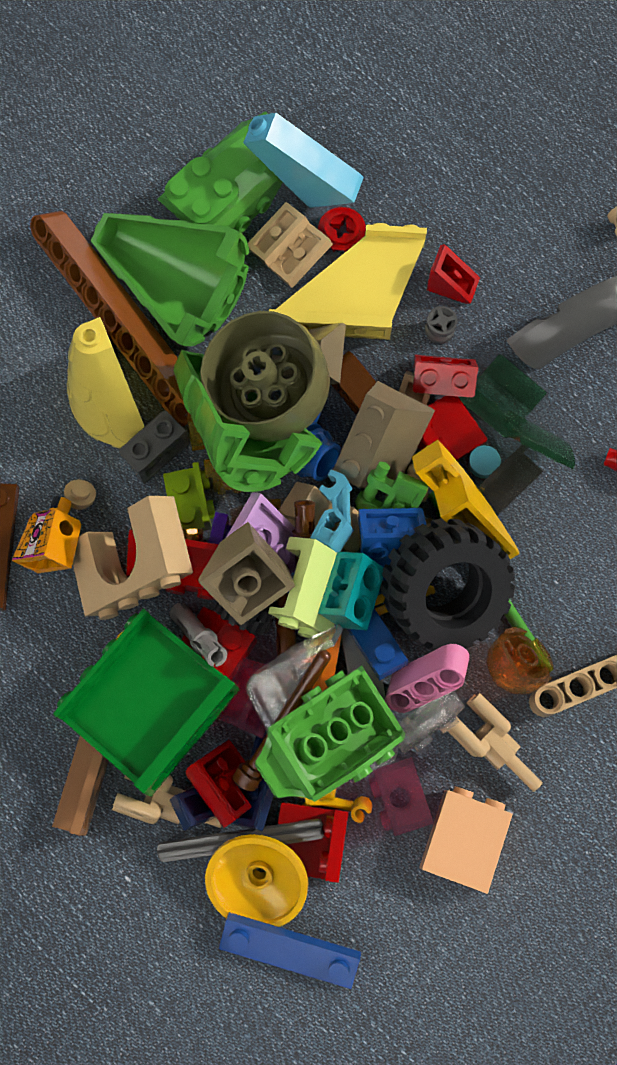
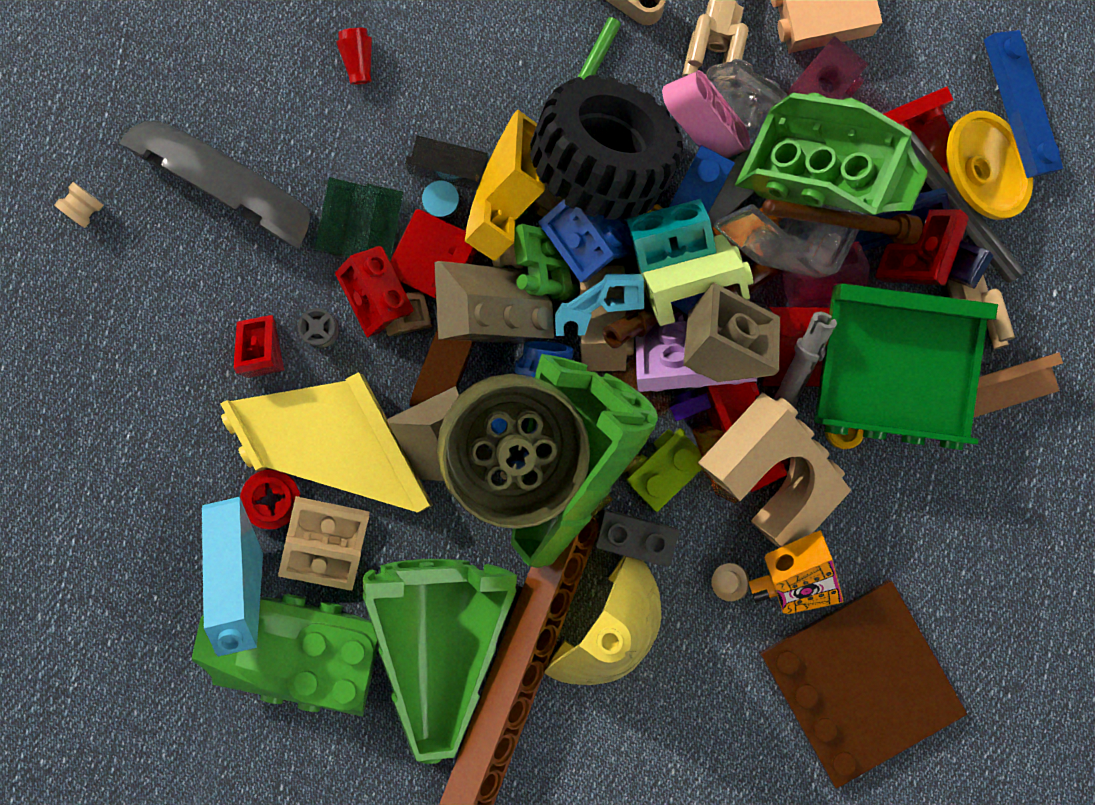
camera: 120 degrees left, 10 degrees up
clear orange cylinder [487,627,554,695] -> none
clear green slope [503,410,576,469] -> none

